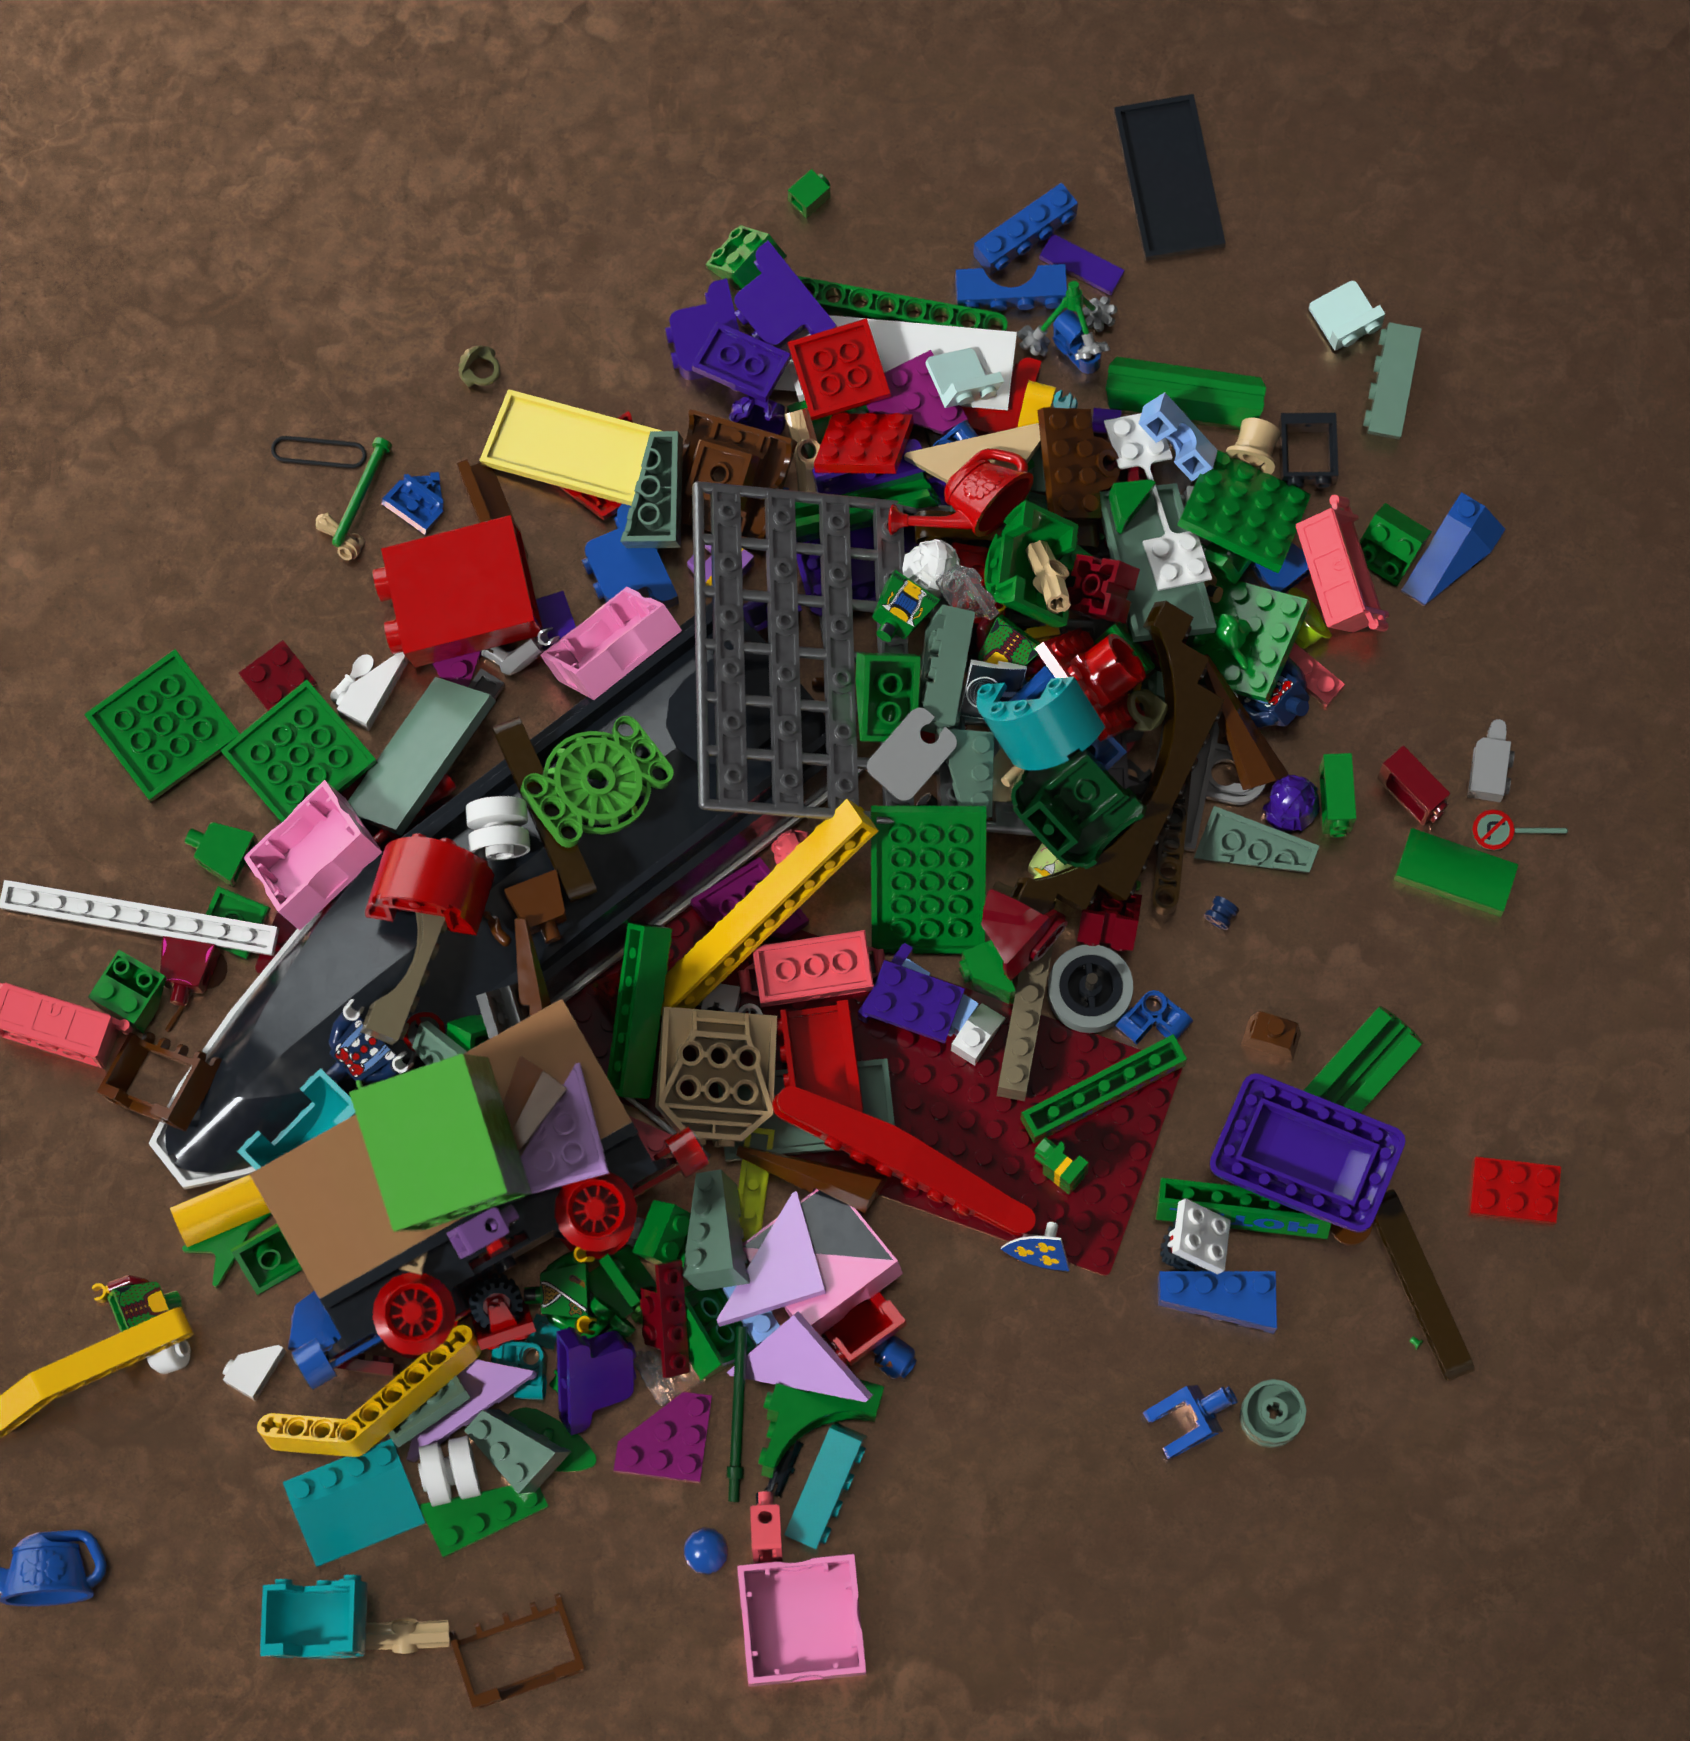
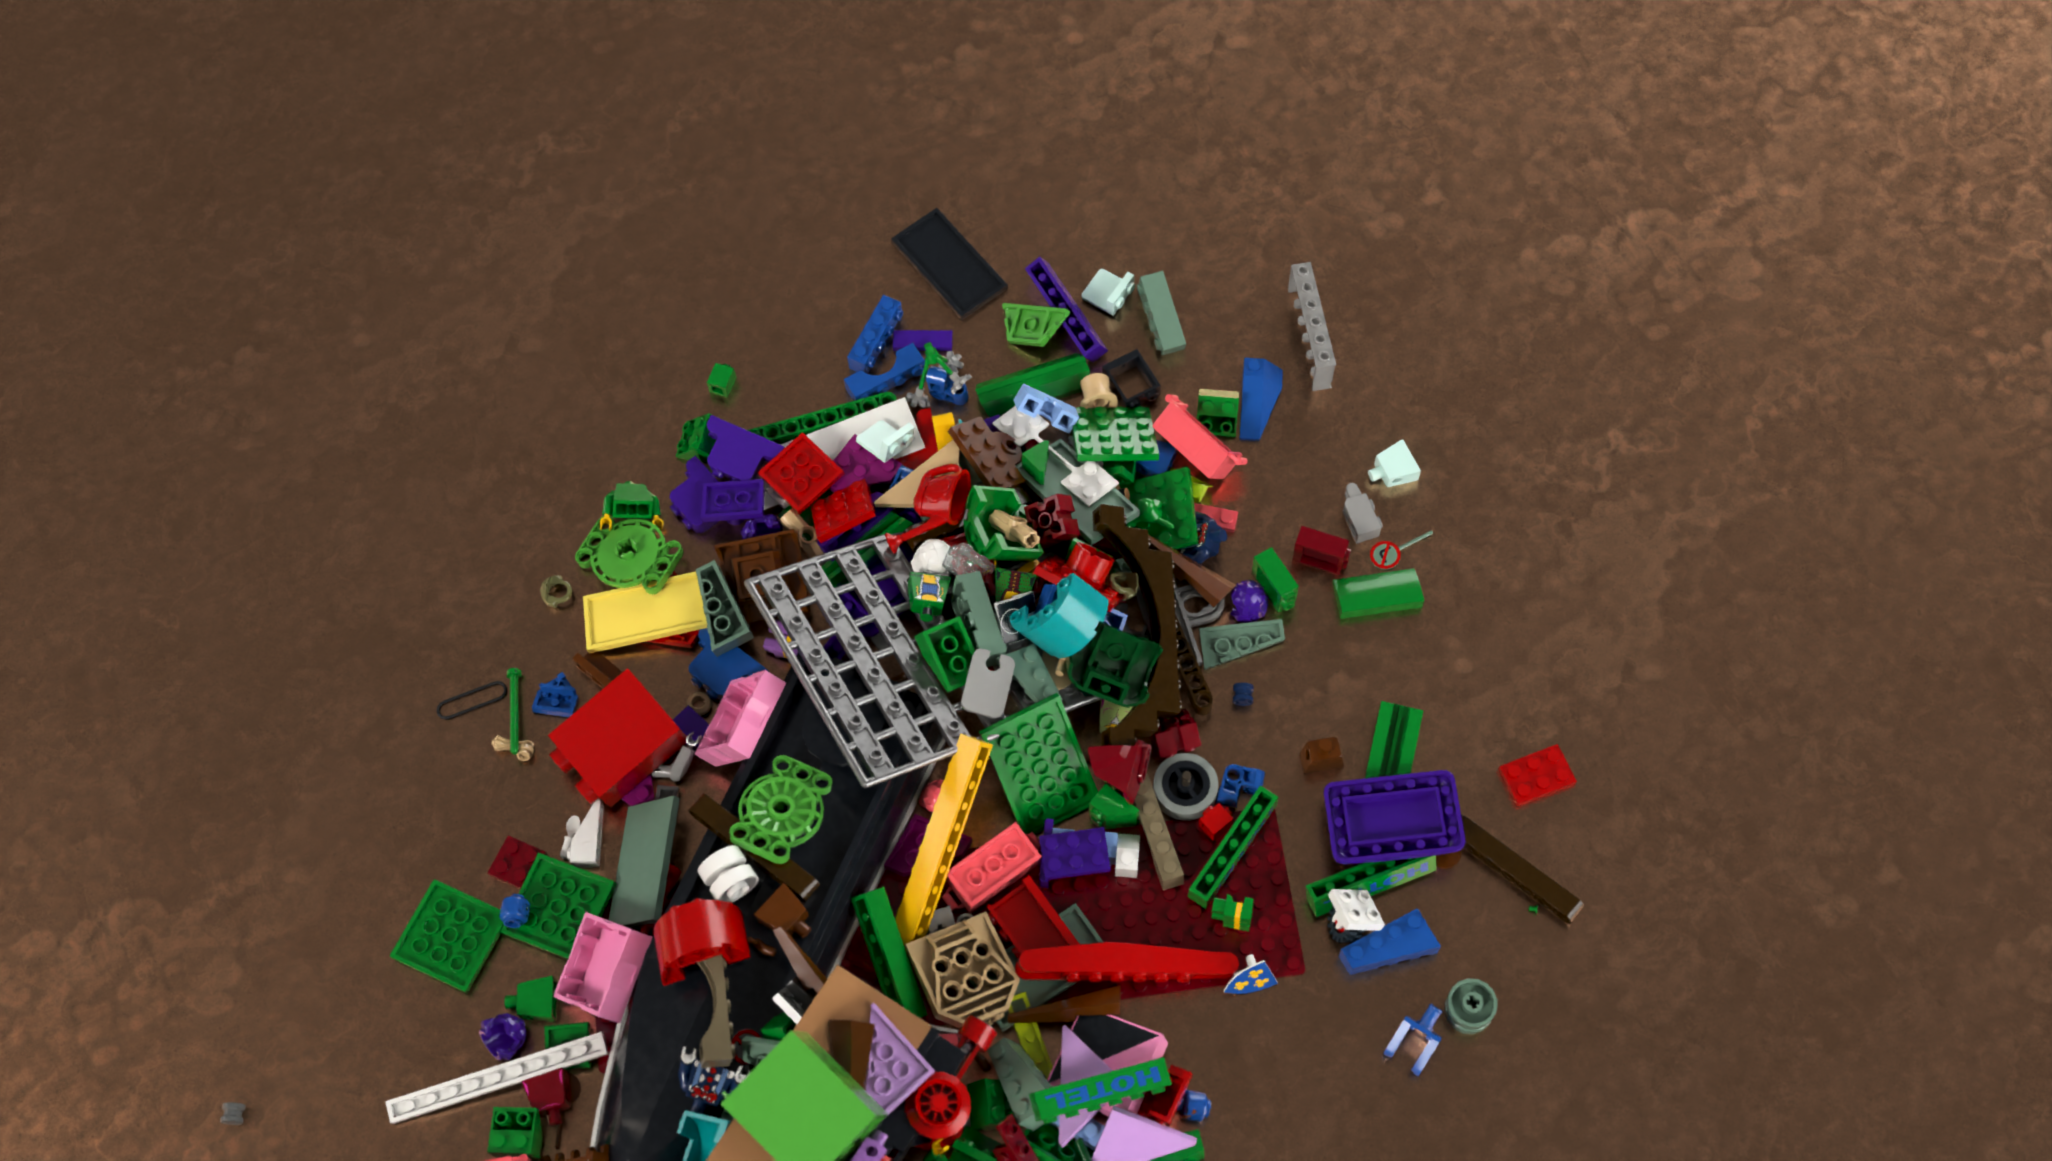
camera: 25 degrees left, 10 degrees down
none -> dark purple helmet [479,1013,526,1061]
none -> blue head [499,894,530,928]
none -> bright green piece [575,516,684,595]
none -> green torso [600,481,664,531]
none -> tan piece [686,692,712,716]
none -> reddish brown piece [971,1050,991,1072]
none -> bright green wing [1002,303,1070,347]
none -> dark purple brick [1025,257,1108,363]
none -> green brick [1029,1057,1172,1124]
none -> red brick [1199,803,1234,841]
none -> light grey window [1288,262,1336,391]
none -> light aqua torso [1368,439,1421,487]

